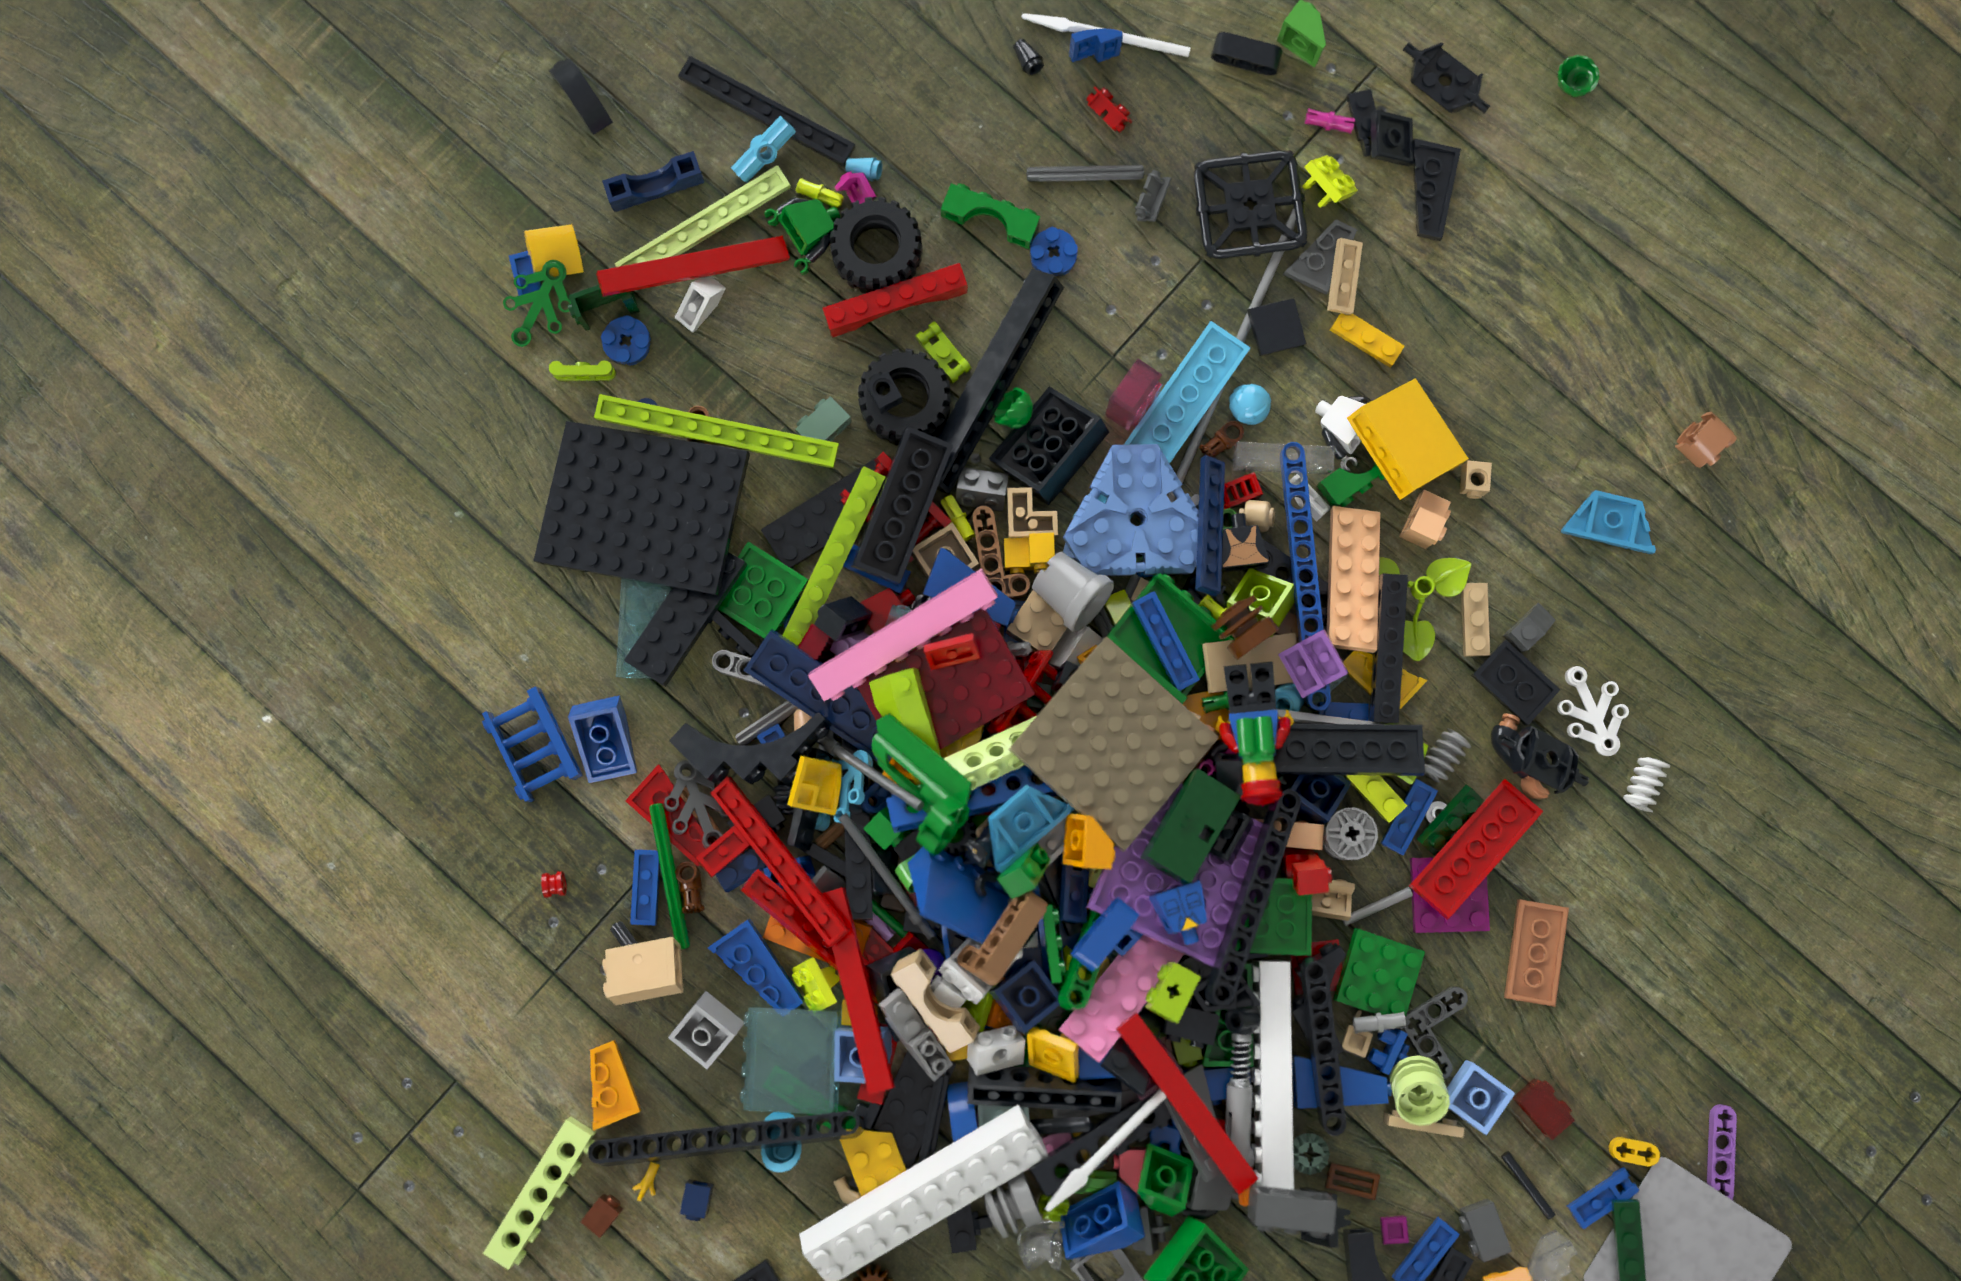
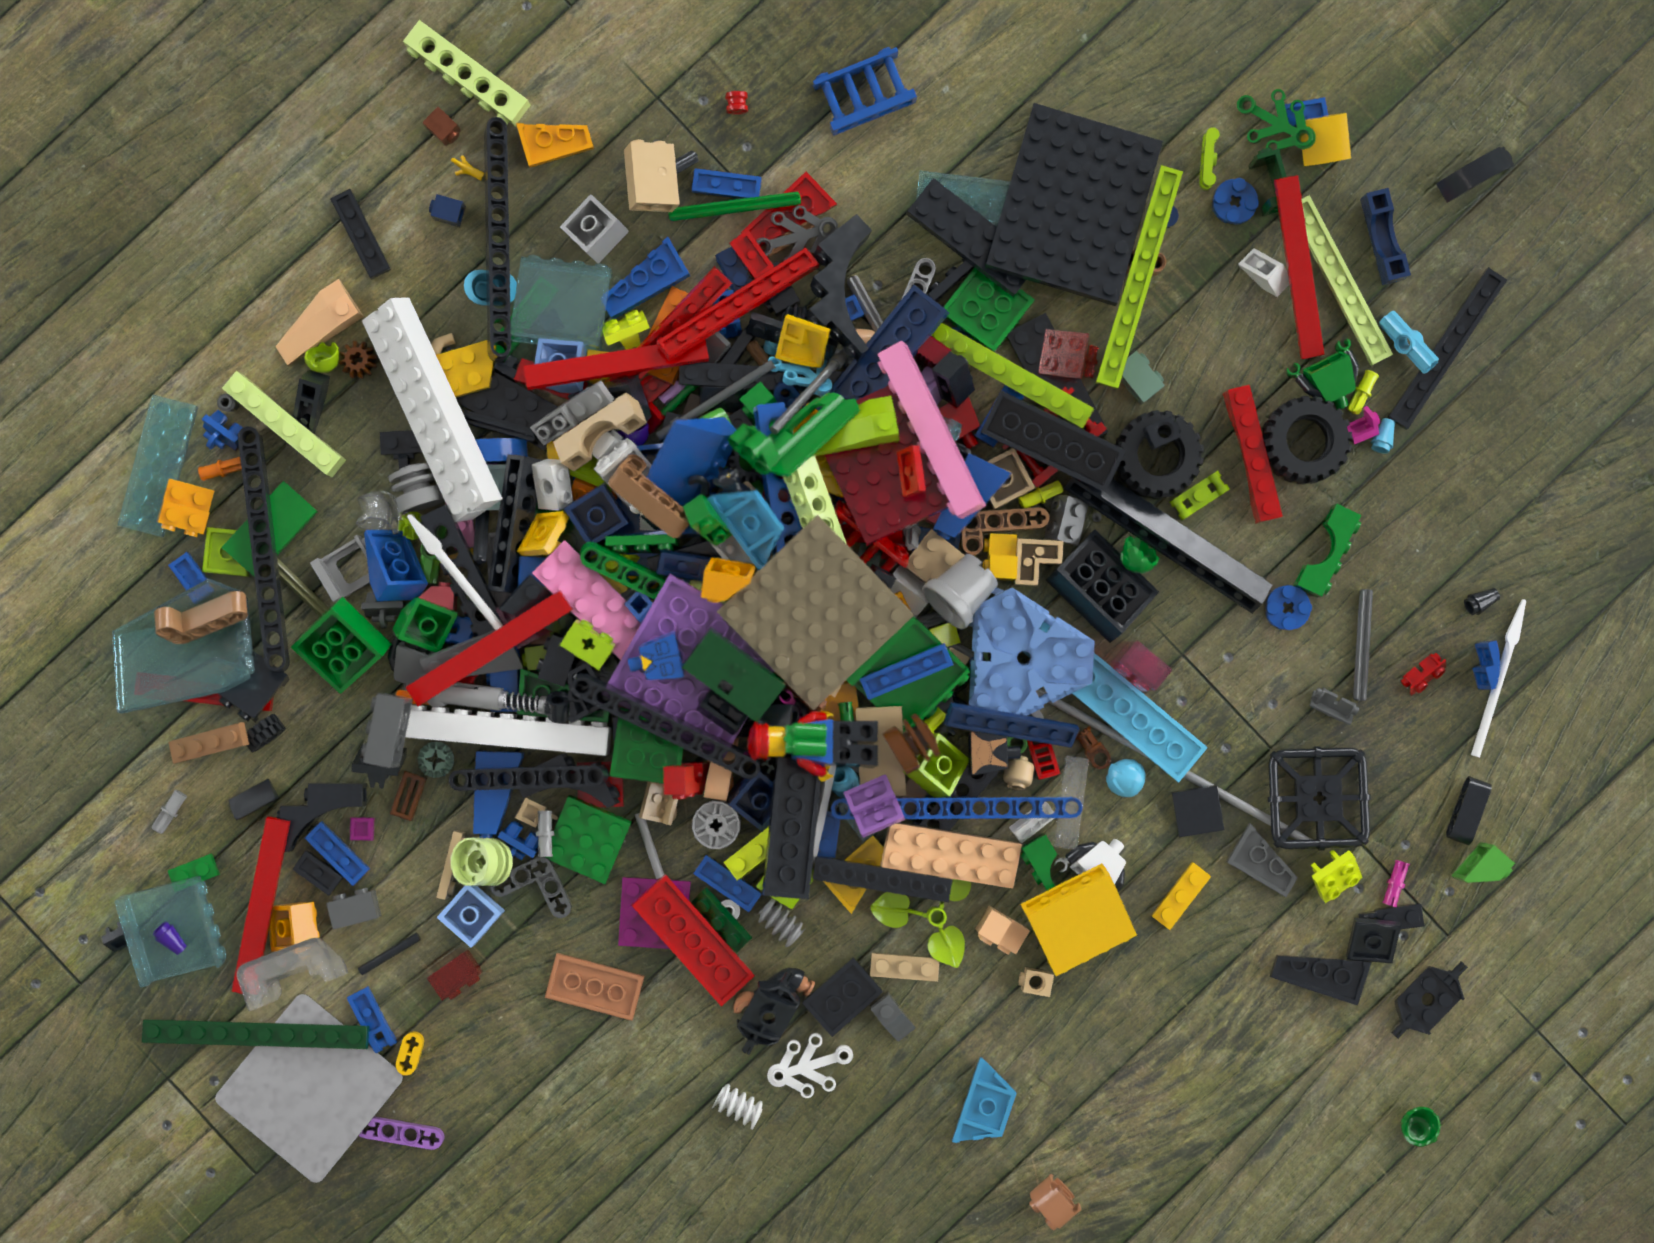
camera: 95 degrees right, 5 degrees up
blue slope [568,695,637,783] -> none
reddish brown connector [675,861,705,914] -> none
blue beam [1071,897,1139,971] -> none
tan plate [1327,238,1363,315] -> none
none -> clear red plate [1038,329,1099,379]

